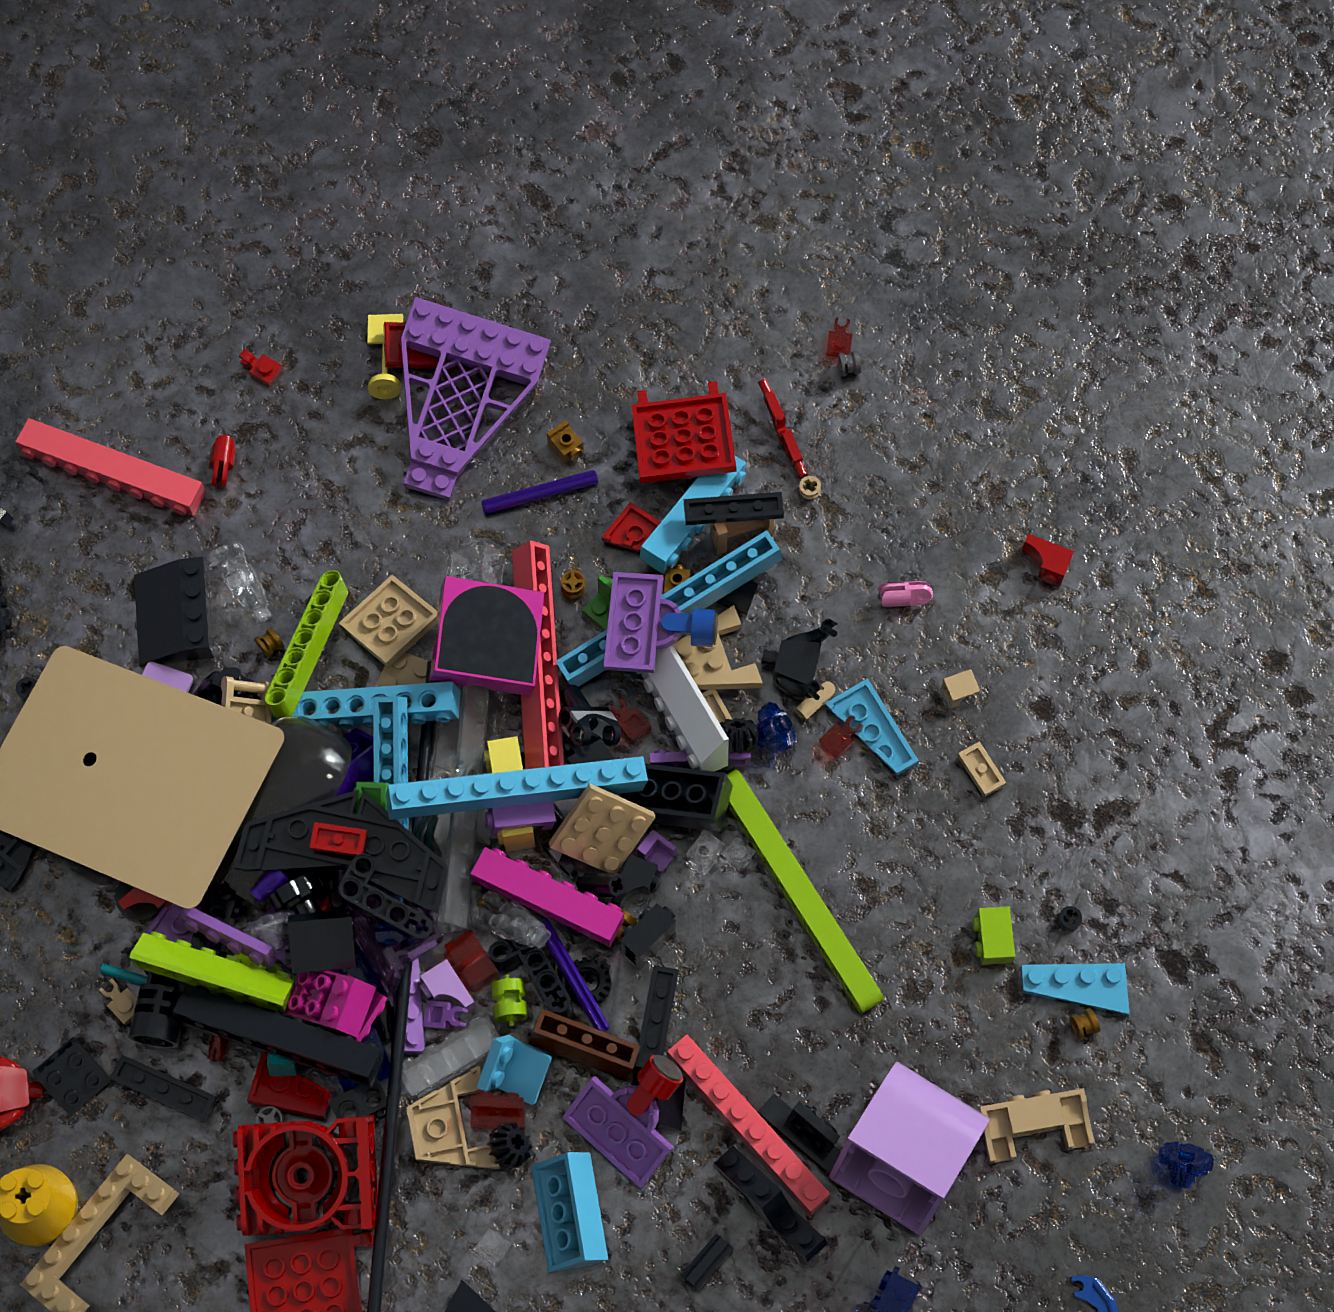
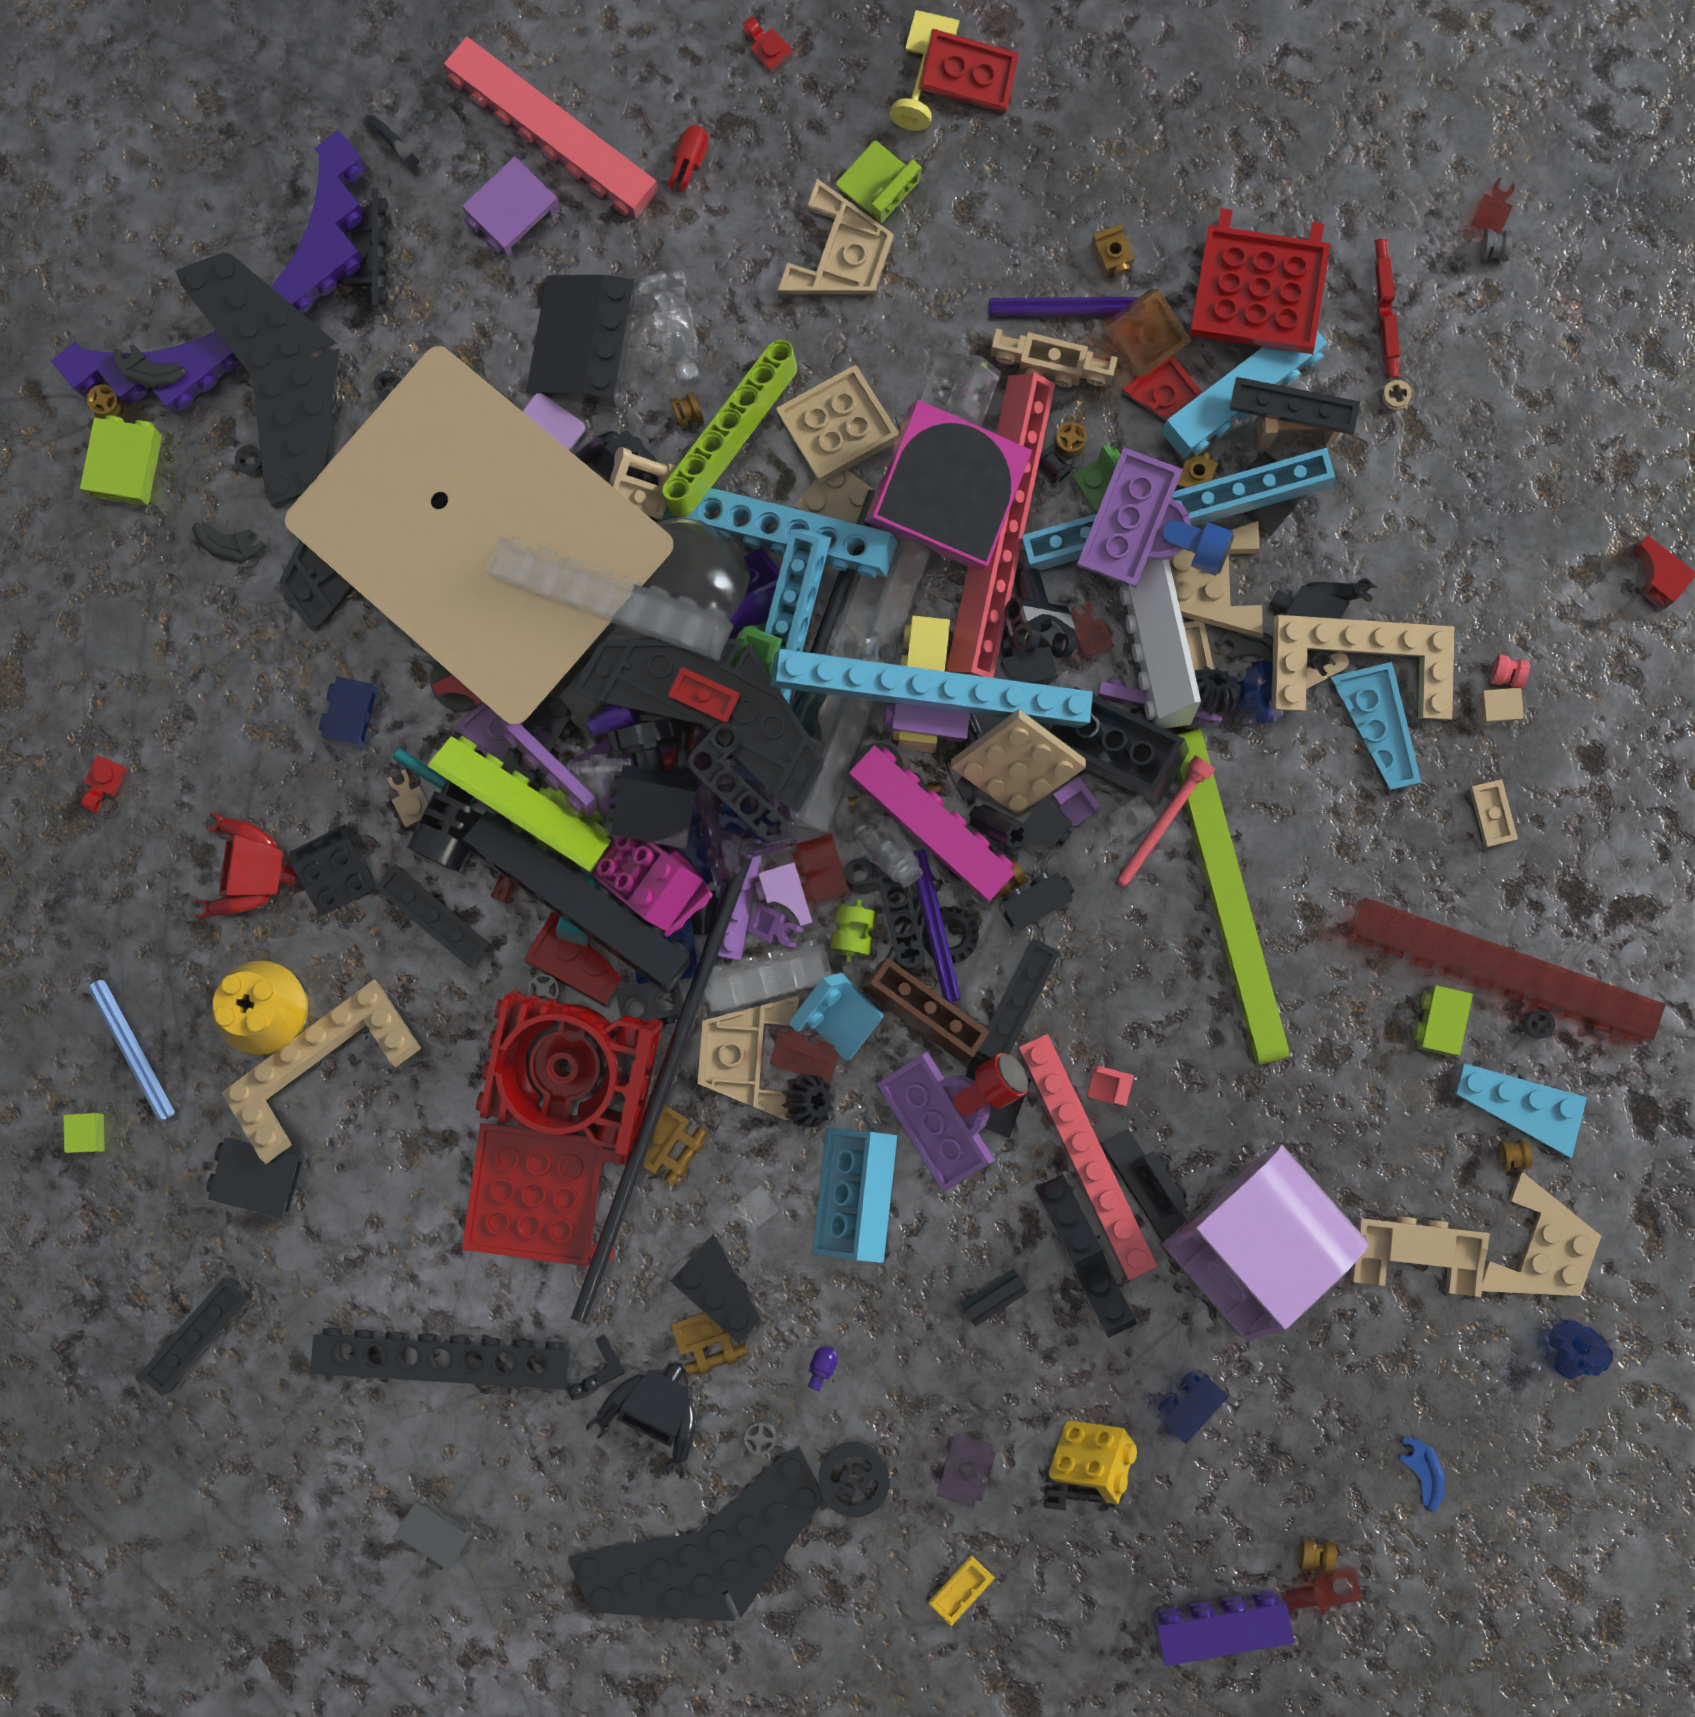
camera: 20 degrees right, 15 degrees up
medium lavender wing [401,297,551,500] -> none
clear red plate [819,715,863,759] -> none
bright pink arm [878,581,933,607] -> none
none -> clear blue brick [319,676,378,749]
none -> medium lavender panel [462,156,560,257]
none -> clear brick [484,536,733,661]
none -> pearl gold plate [628,1104,708,1186]
none -> tan wing [778,179,894,294]
none -> lime bracket [836,141,922,224]
none -> tan bracket [990,328,1118,388]
none -> black bush [1038,444,1074,485]
none -> coral panel [1087,1066,1134,1107]
none -> clear orange brick [1101,289,1192,377]
none -> coral piece [1117,755,1216,887]
none -> pearl dark grey piece [1214,630,1273,664]
none -> tan plate [1271,615,1454,720]
none -> clear red brick [1347,897,1666,1045]
none -> tan wing [1482,1172,1601,1296]
none -> coral wheel [1490,653,1530,691]

